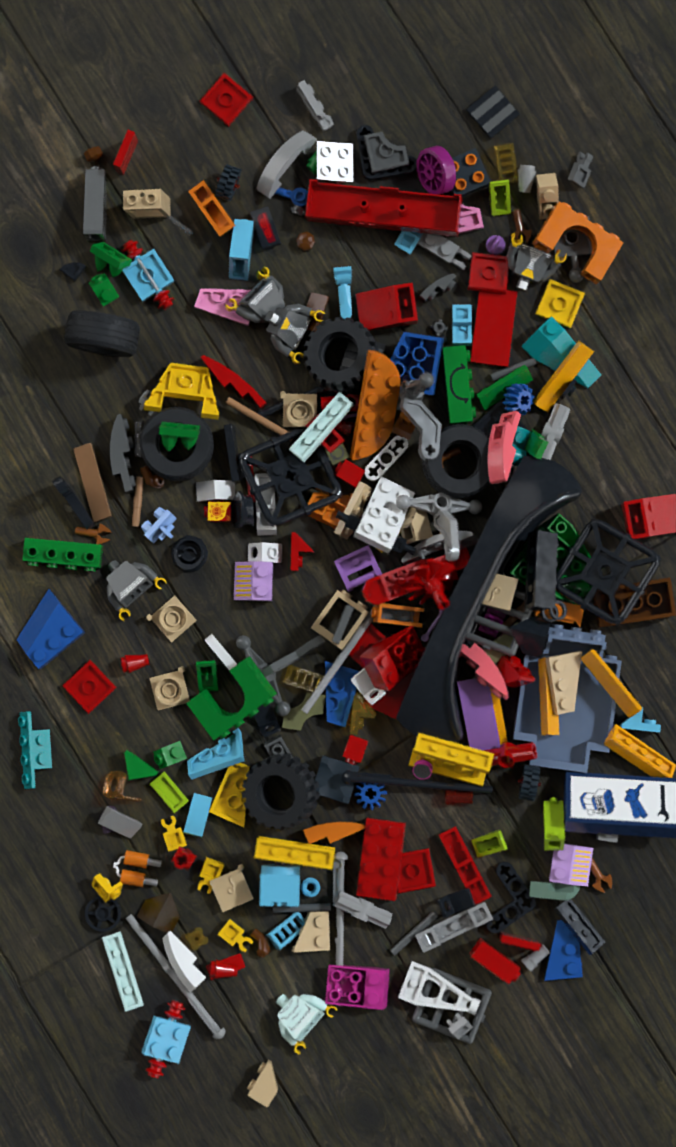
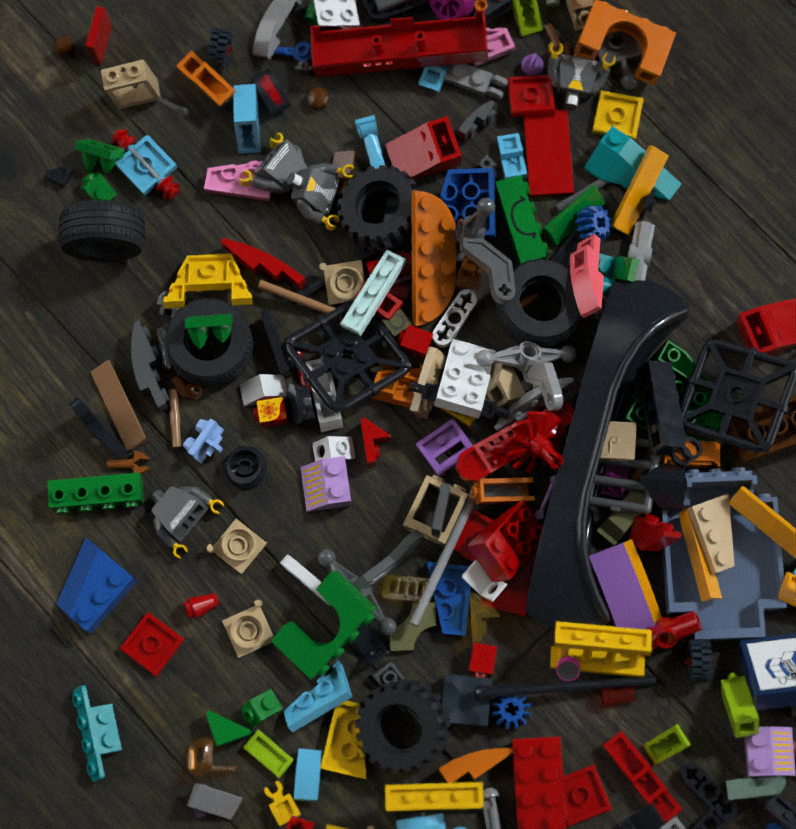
camera: 10 degrees left, 10 degrees down
dark grey slope [83,166,106,241] -> none
green slope [196,661,218,692] -> none
coral slope [459,643,509,700] -> none

